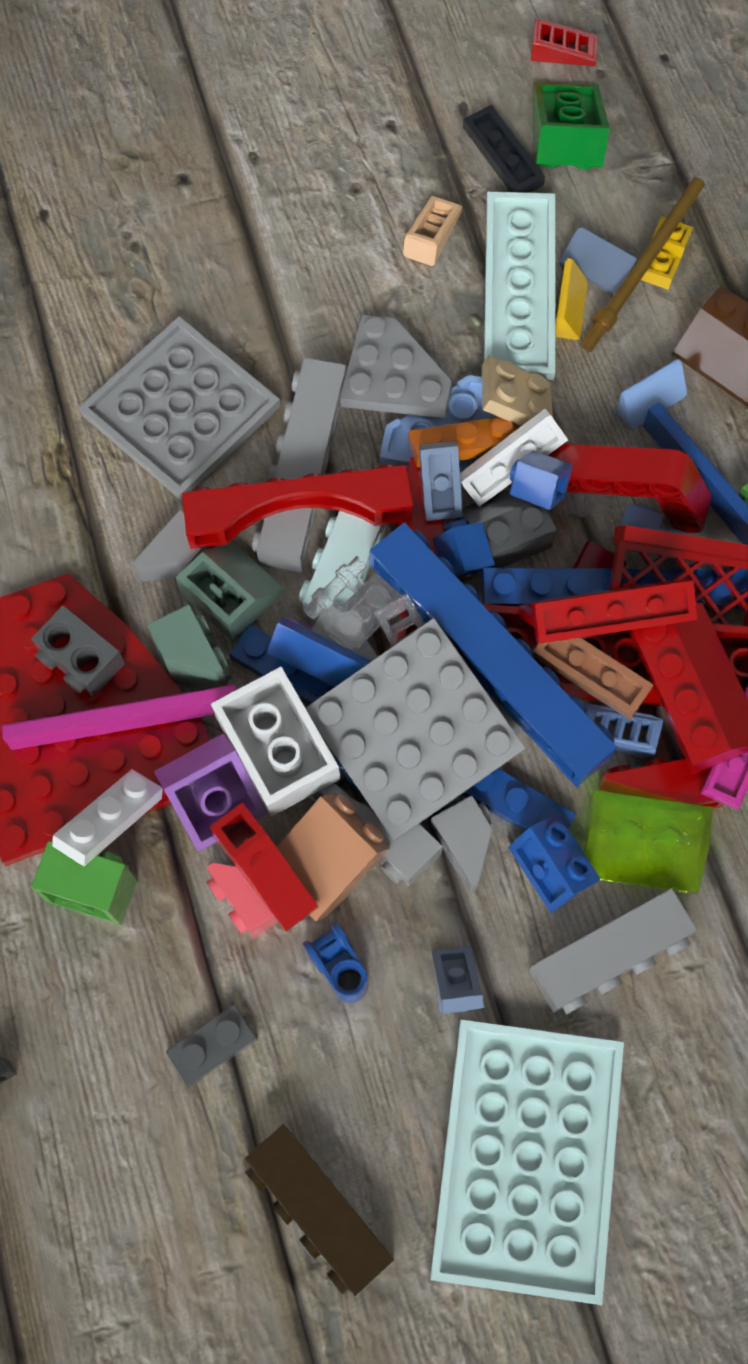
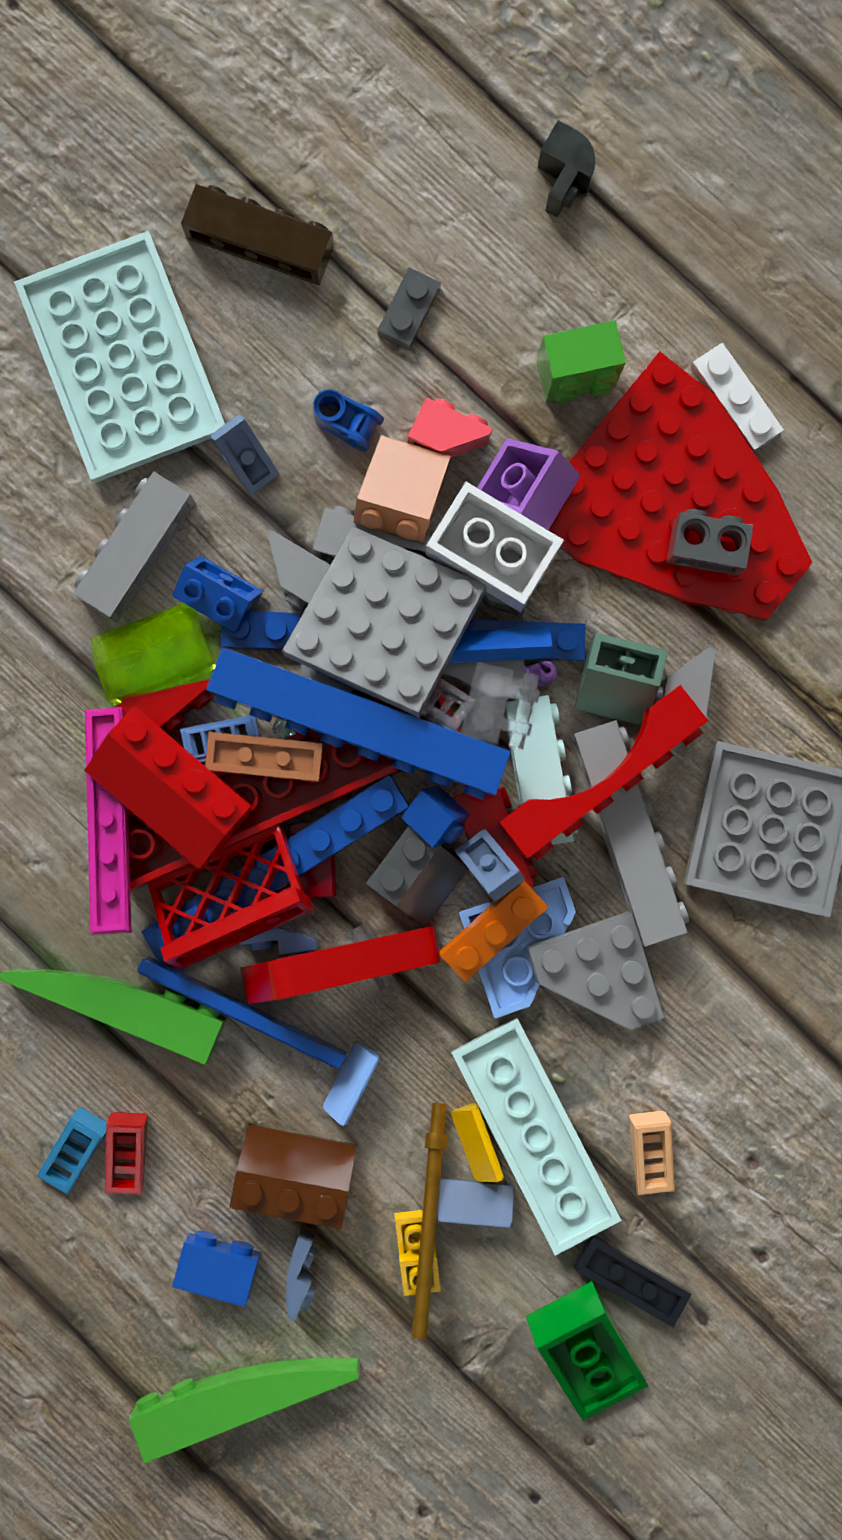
camera: 145 degrees right, 15 degrees up
dark pink tile [2,685,236,750] -> none
white plate [52,769,163,866] -> none
sand green slope [147,605,232,690] -> none
red slope [209,802,318,932] -> none
white plate [460,409,568,507] -> none
tan plate [482,355,553,426] -> none
brick [510,451,573,510] -> none
red fence [518,579,697,644] -> none
red slope [531,19,598,66] -> none

